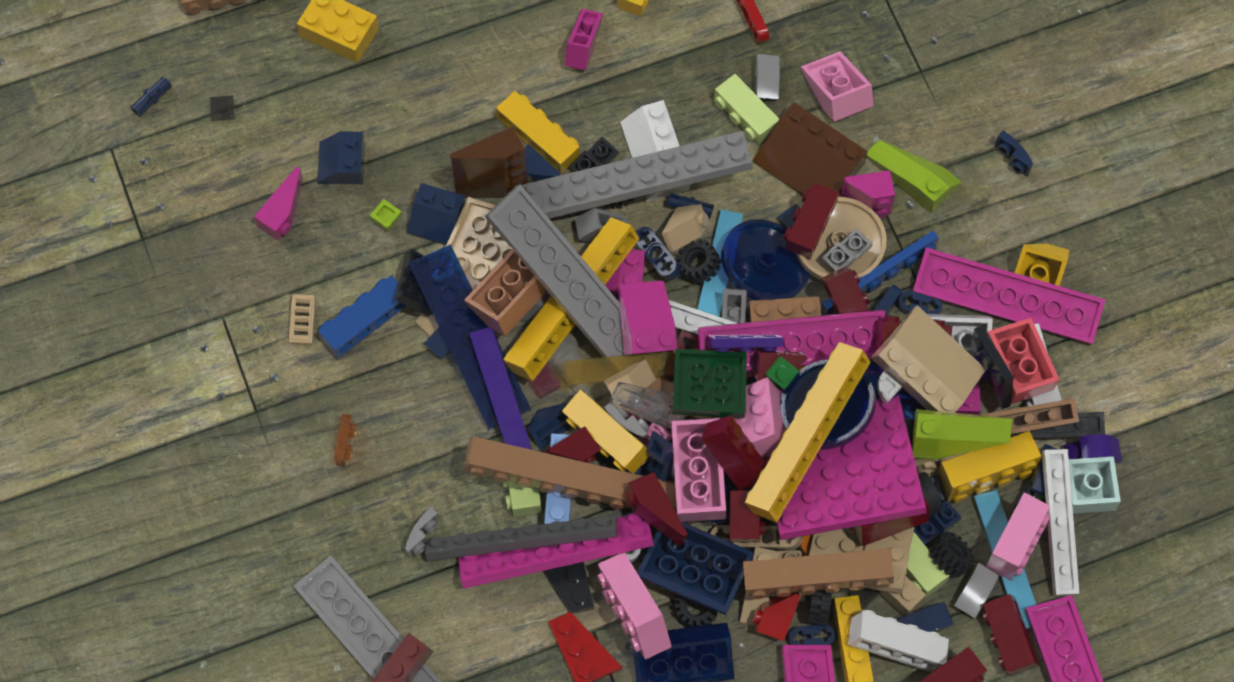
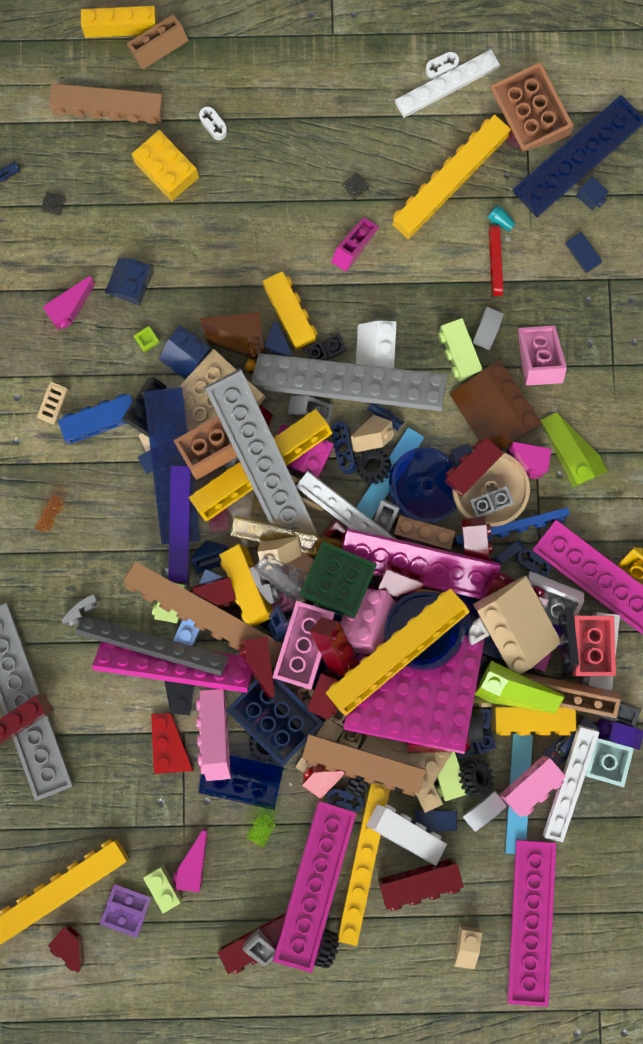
camera: 20 degrees right, 15 degrees up
dark pink slope [618,281,677,355] -> none
dark purple plate [708,335,783,352] -> none
green plate [765,355,799,390] -> none
dark red brick [982,594,1040,676] -> none

